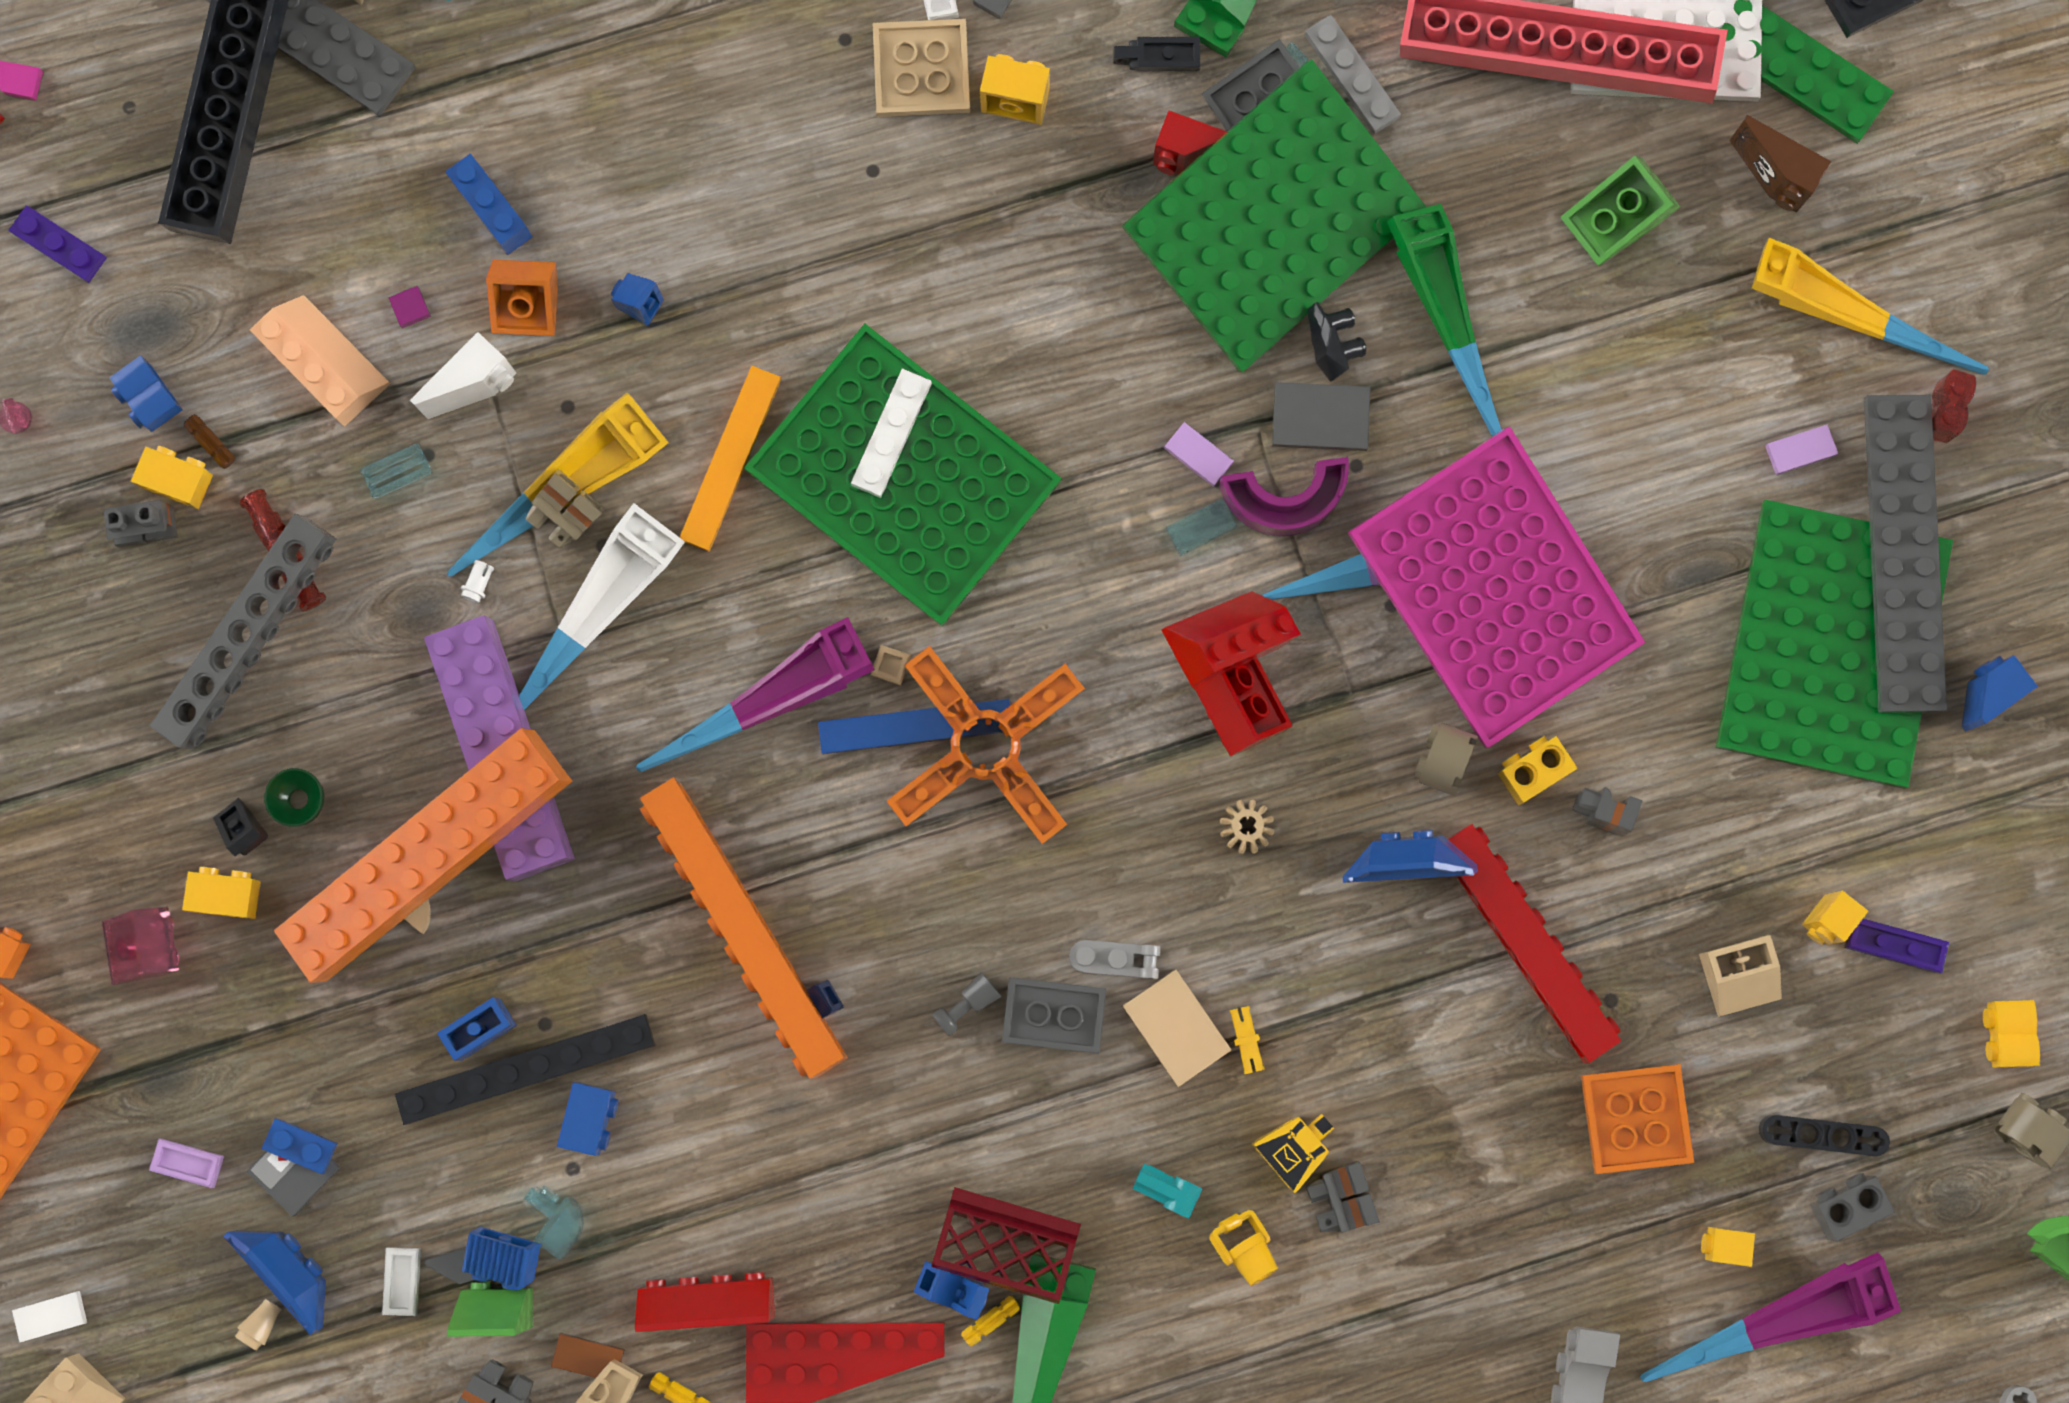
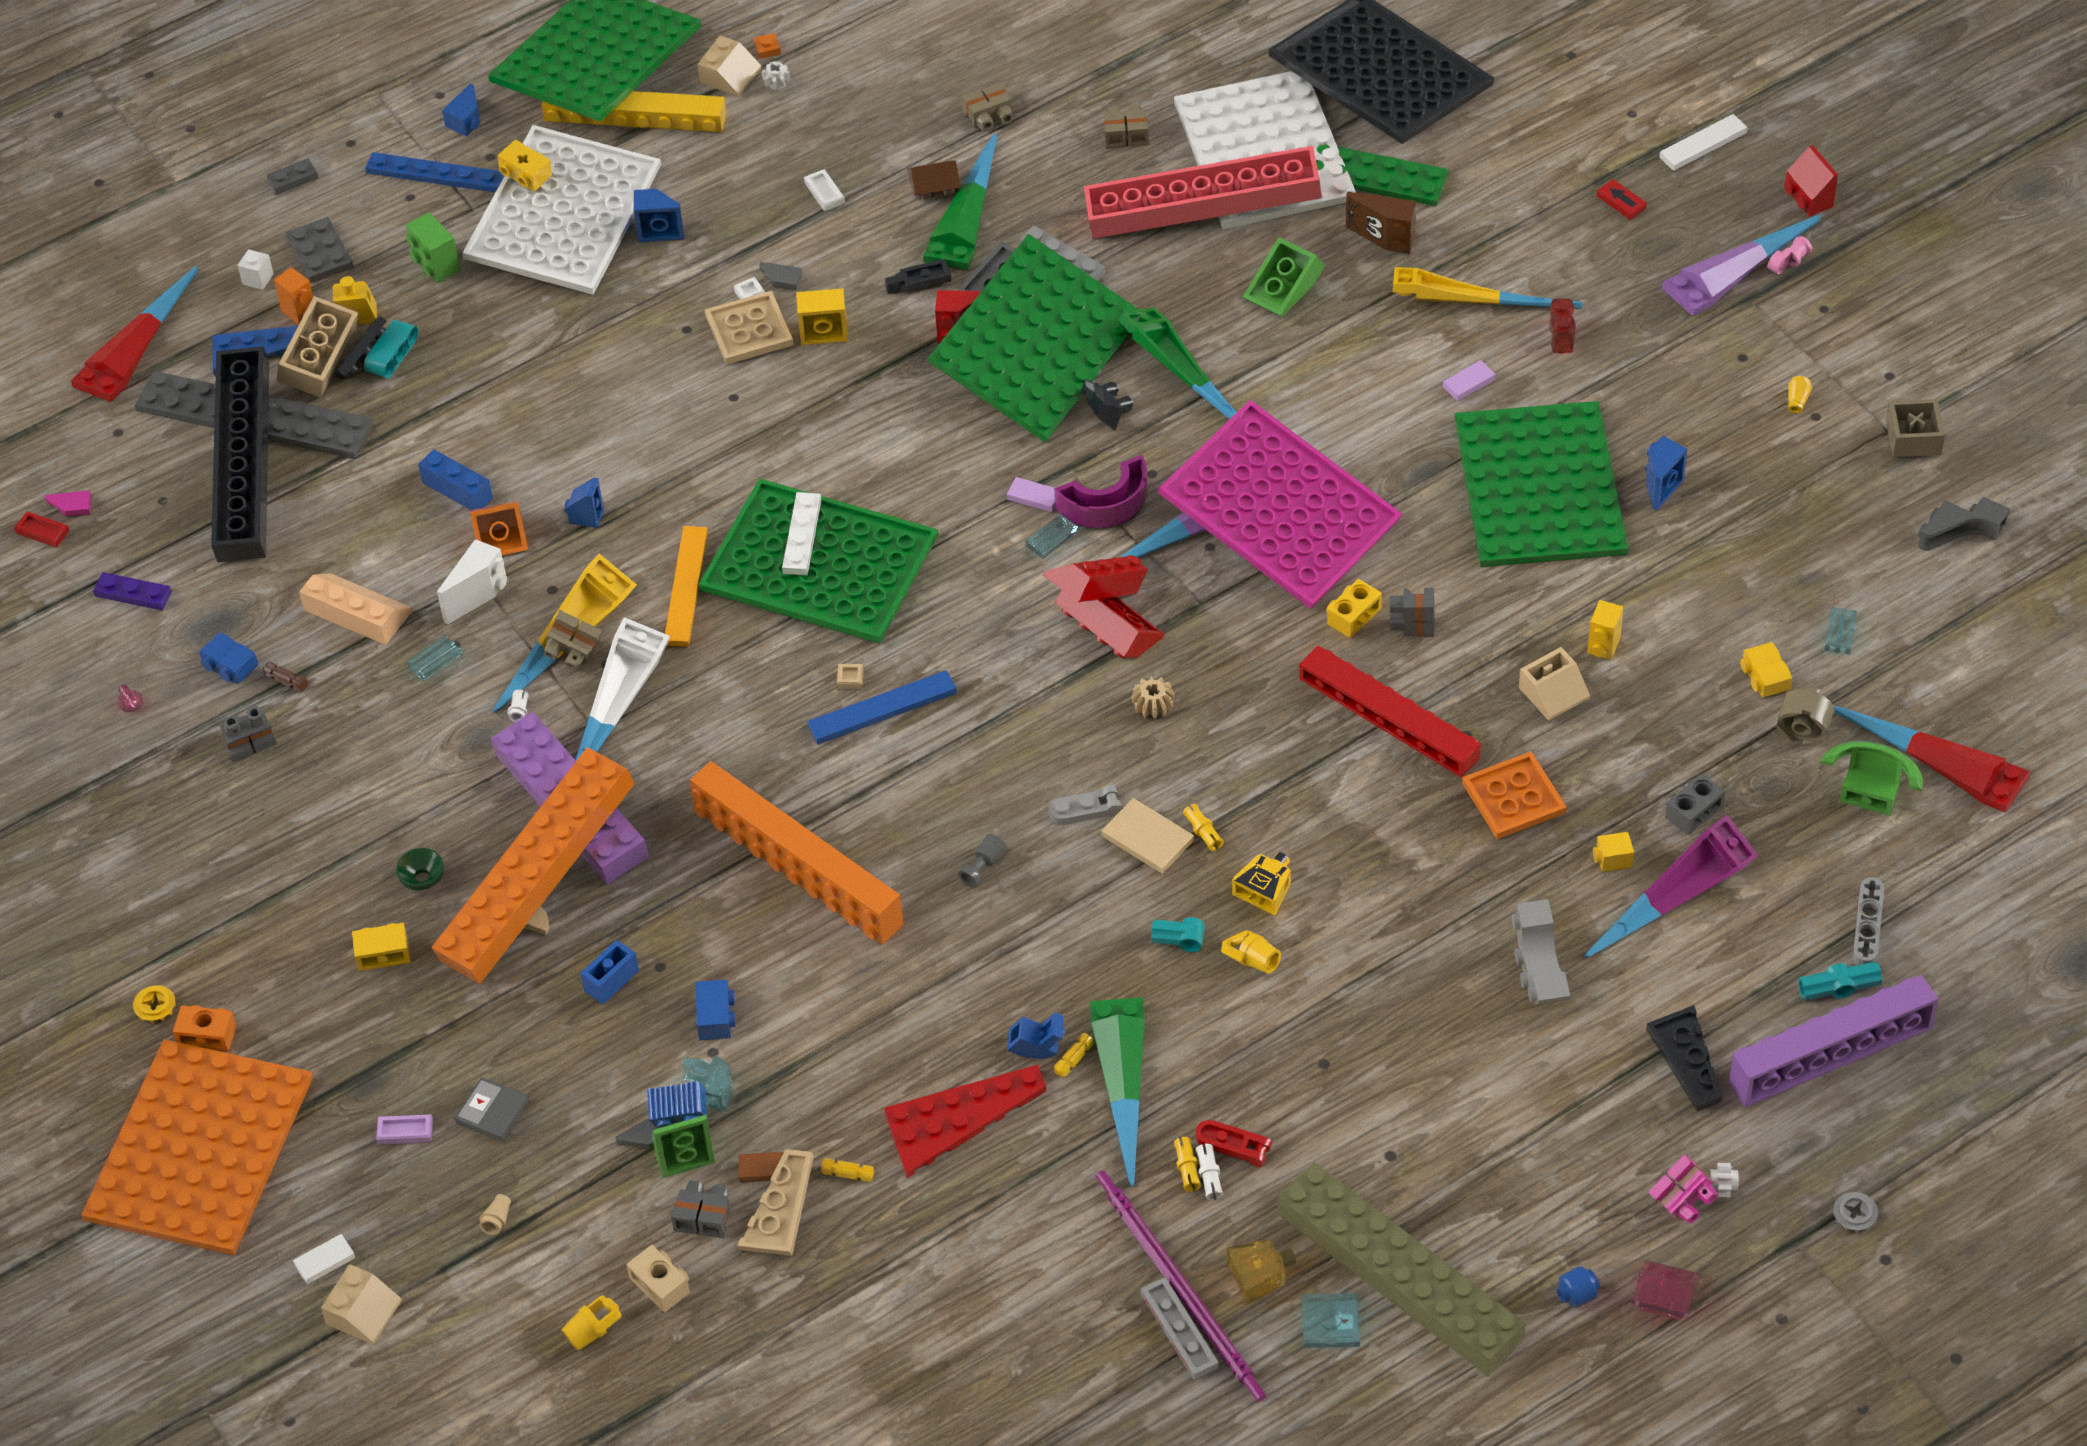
camera: 15 degrees left, 30 degrees down
clear pink slope [102,906,179,985] -> none
yellow brick [131,446,213,510] -> none
dark grey brick [150,514,337,749] -> none
black slope [213,798,268,856] -> none
blue wedge [223,1230,326,1335] -> none
clear red piece [239,489,326,612] -> none
blue plate [261,1118,338,1174] -> none
white tile [382,1248,421,1316] -> none
magenta tile [388,286,431,329] -> none
black plate [395,1014,656,1125] -> none
red slope [635,1272,775,1332] -> none
magenta plate [636,617,875,772] -> none
orange piece [886,646,1085,844] -> none
dark red fence [931,1187,1081,1304] -> none
dark grey plate [1002,977,1106,1054] -> none
dark grey tile [1272,382,1370,451] -> none
dark grey hips [1306,1161,1380,1233] -> none
blue wedge [1343,830,1478,883] -> none
dark tan brick [1415,723,1479,796] -> none
black beam [1759,1115,1890,1156] -> none
dark purple tile [1844,919,1949,974] -> none
dark grey plate [1864,395,1947,713] -> none

